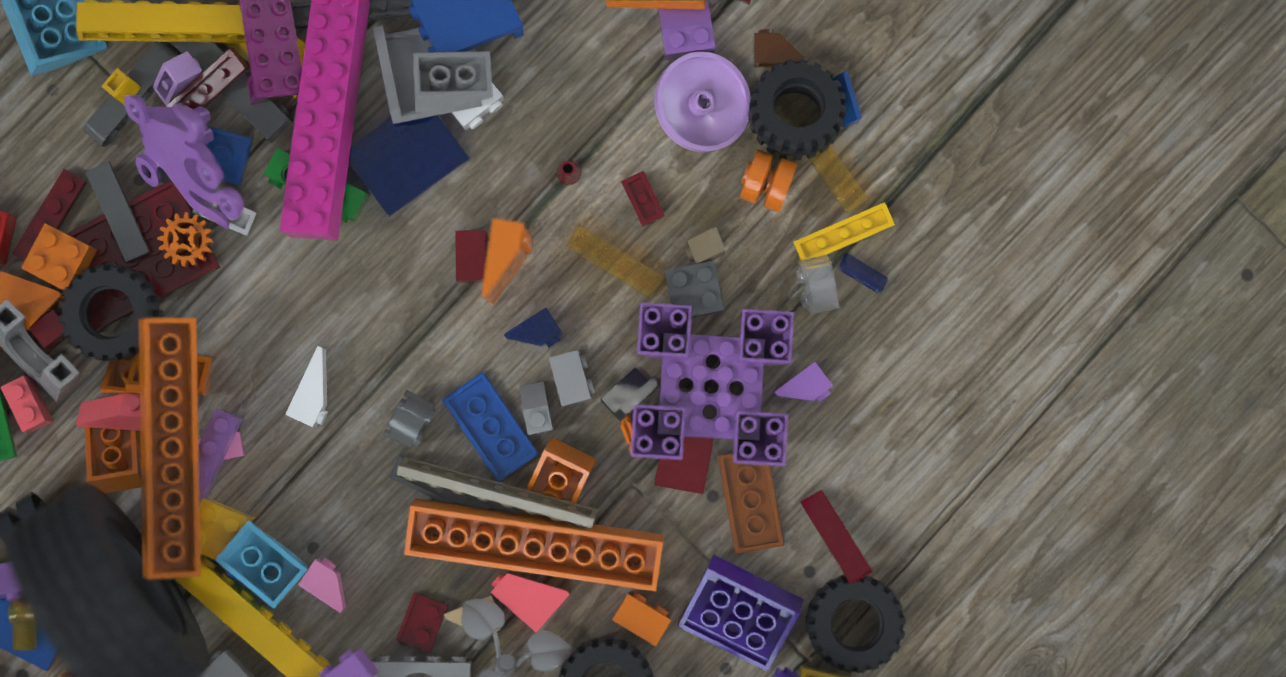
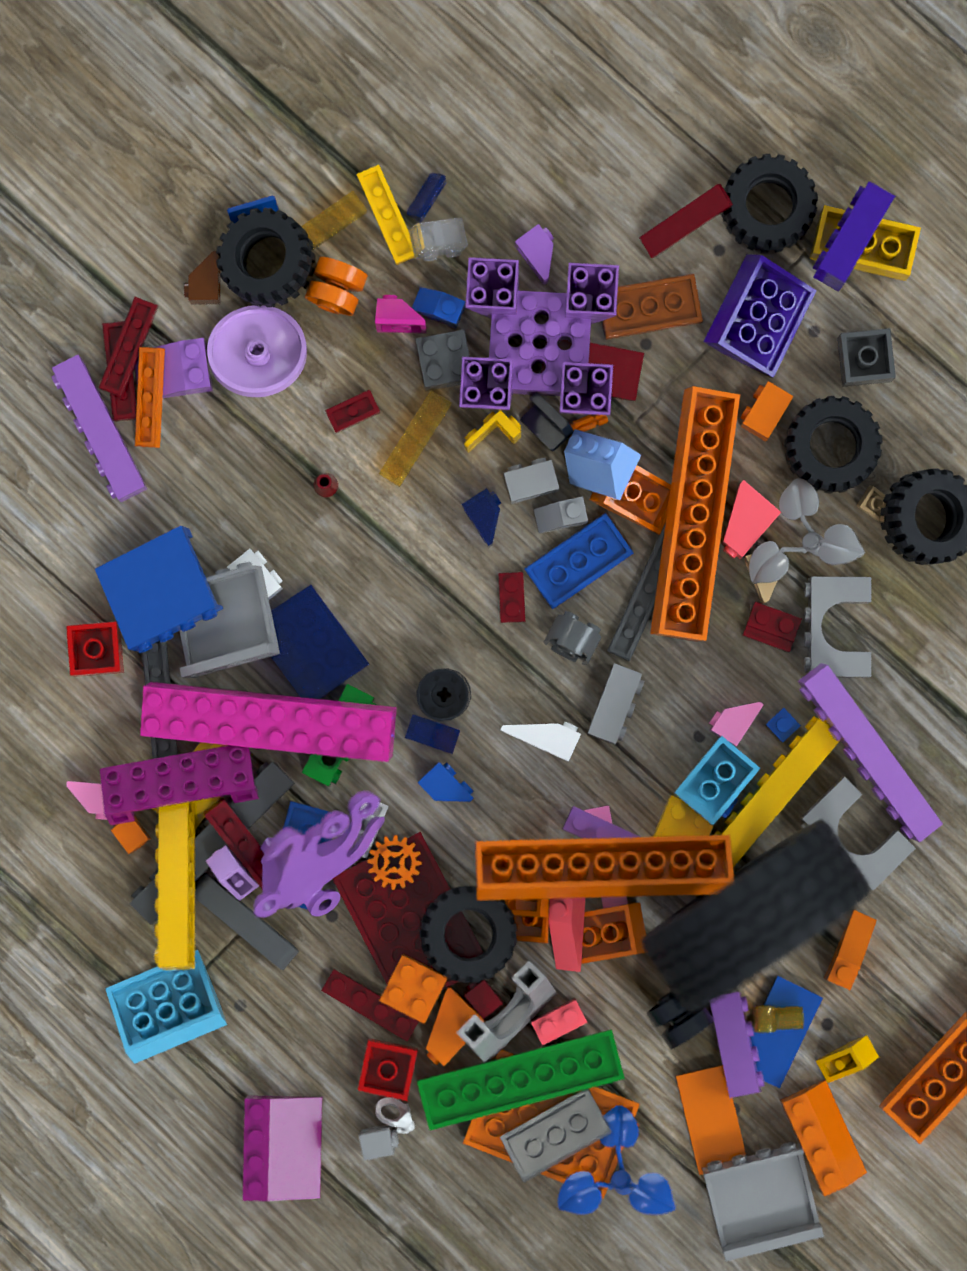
camera: 90 degrees left, 0 degrees up
dark grey tile [86,161,151,263] -> none
yellow slope [101,68,141,105] -> none
dark tan plate [397,457,598,528] -> none
light grey slope [413,52,493,113] -> none
dark red brick [455,230,490,283] -> none
orange slope [481,219,533,304] -> none
dark tan slope [684,227,725,264] -> none
none -> dark pink slope [375,295,426,334]
none -> clear blue slope [405,714,460,754]
none -> blue slope [412,287,466,329]
none -> black wheel [416,668,471,721]
none -> blue slope [417,762,474,802]
none -> yellow bracket [464,410,521,453]
none -> dark red plate [499,572,525,623]
none -> light blue slope [564,429,641,500]
none -> light grey brick [587,663,645,745]
none -> blue plate [765,708,801,743]

